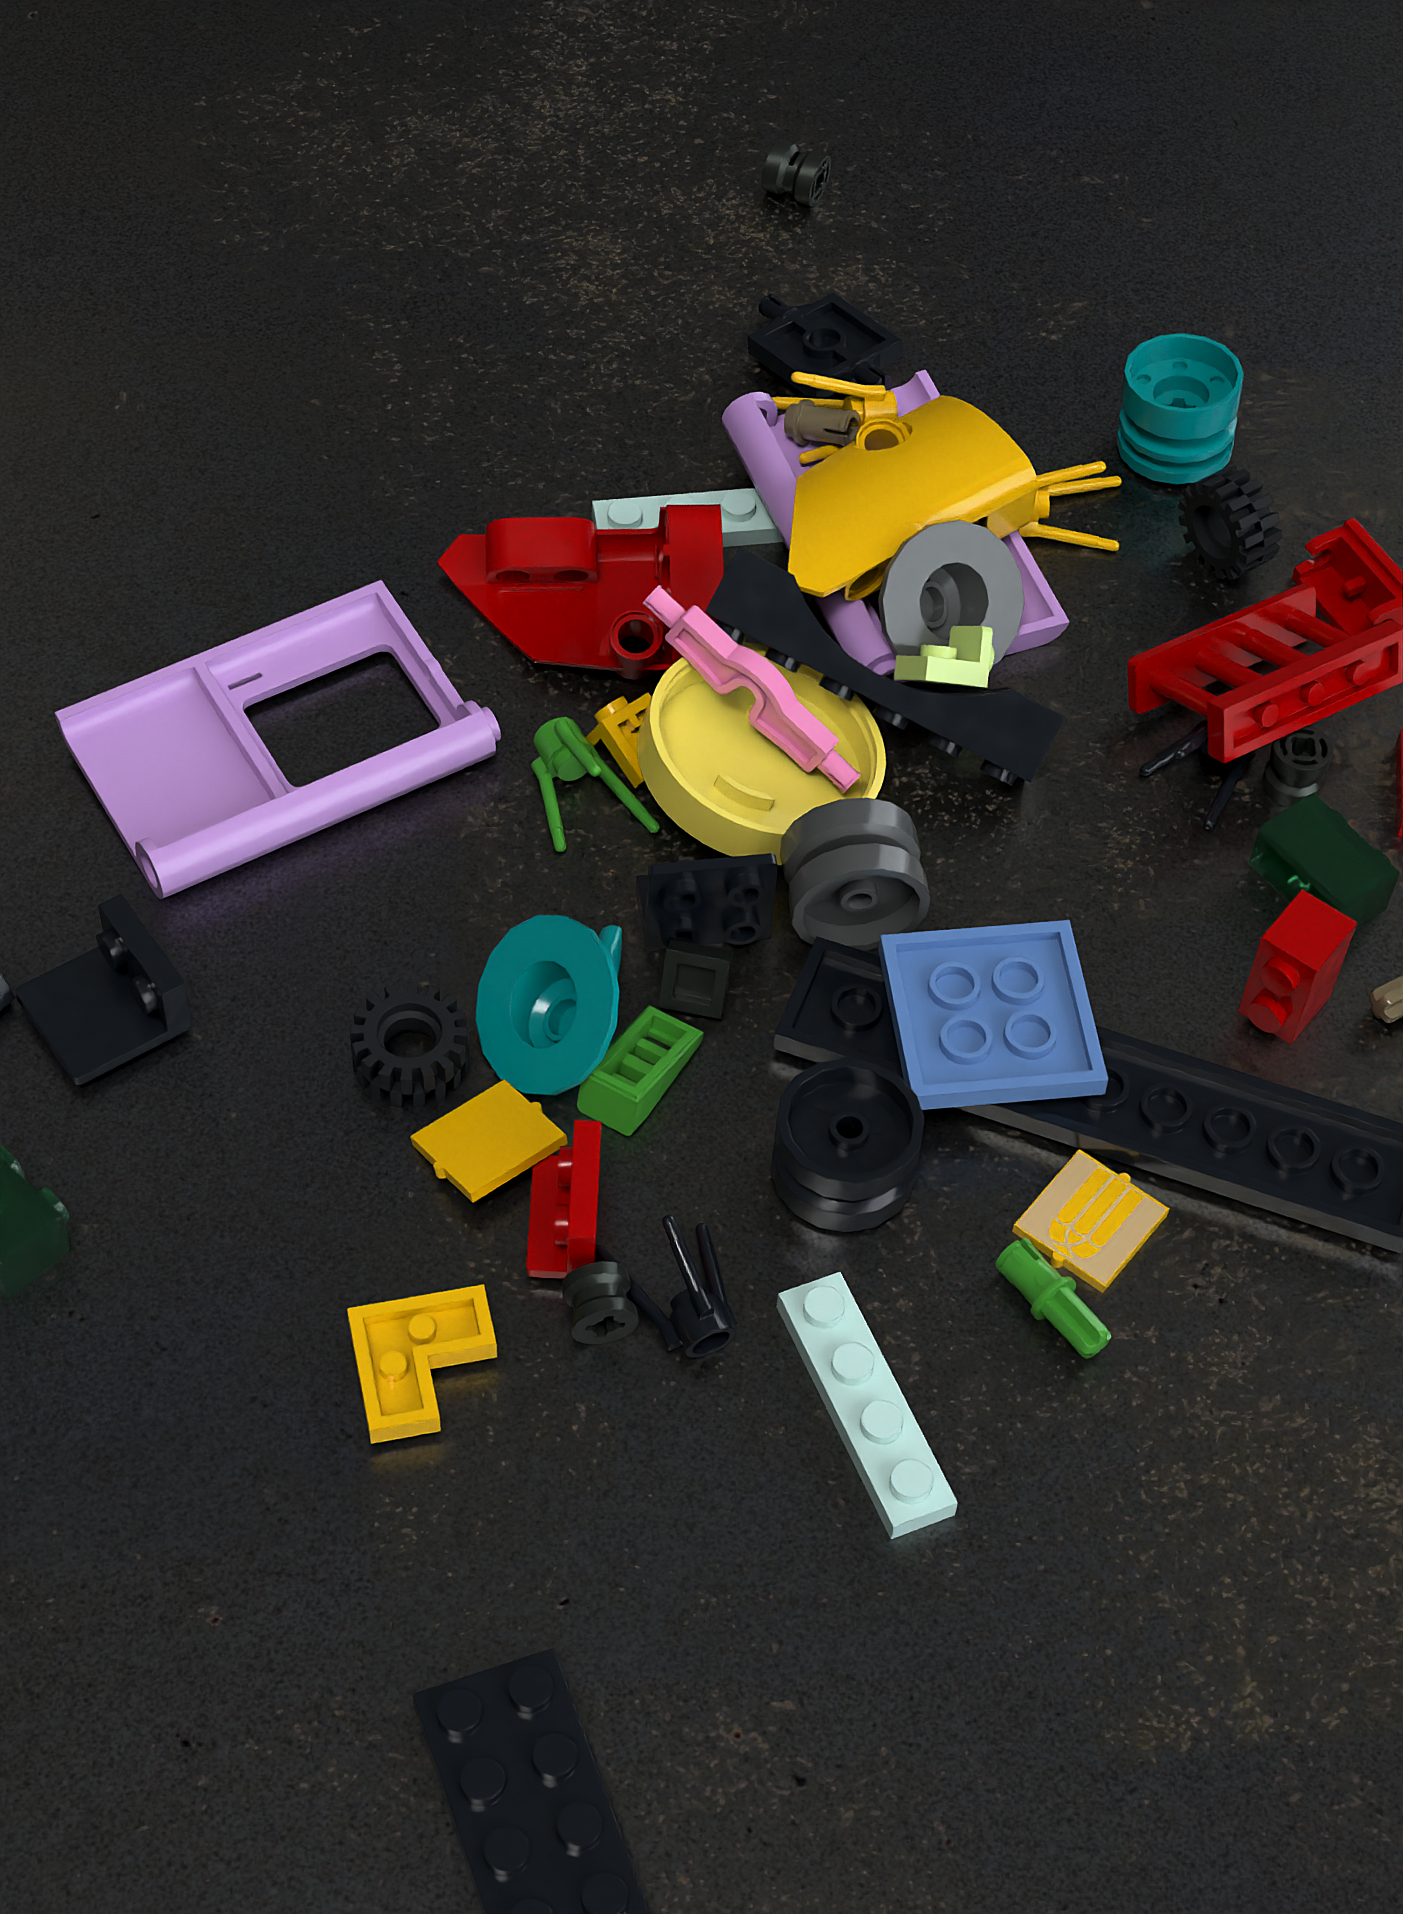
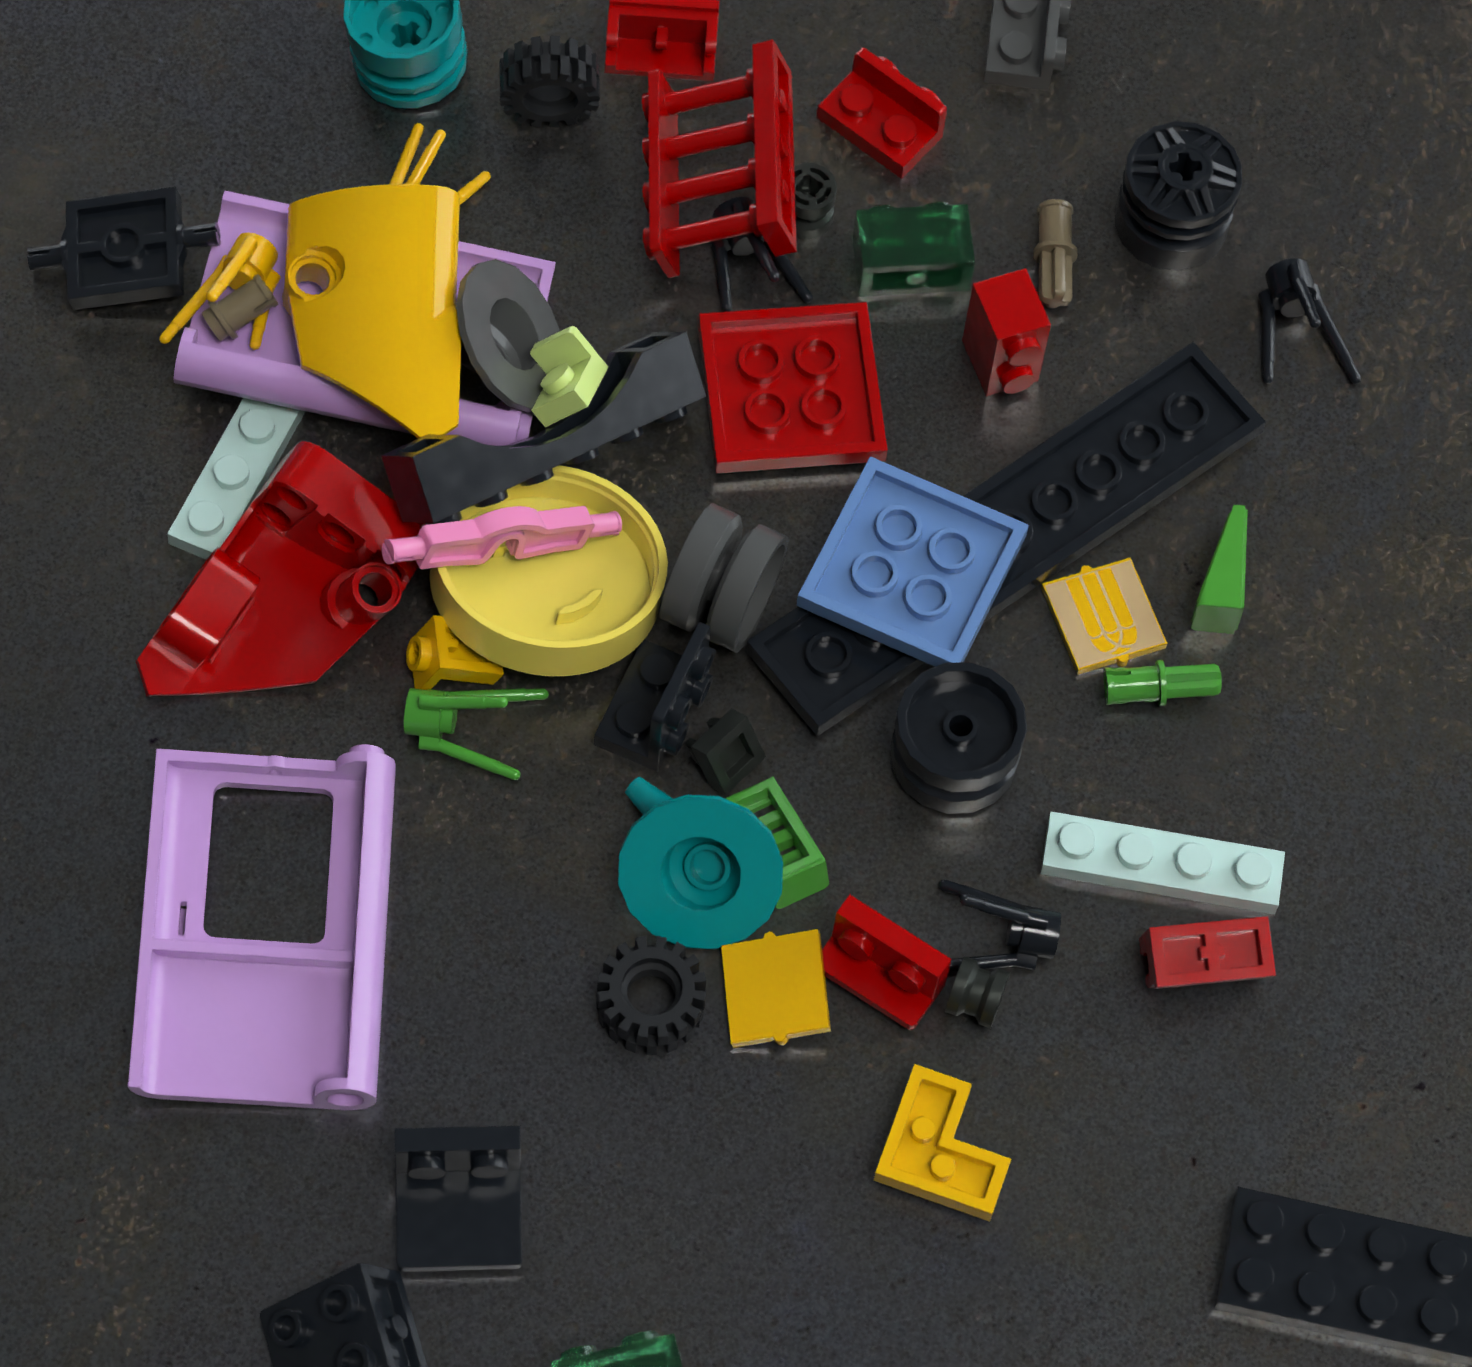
camera: 60 degrees left, 10 degrees up
none -> red plate [698,302,888,474]
none -> red hinge [1139,916,1276,989]
none -> bright green slope [1191,505,1248,634]

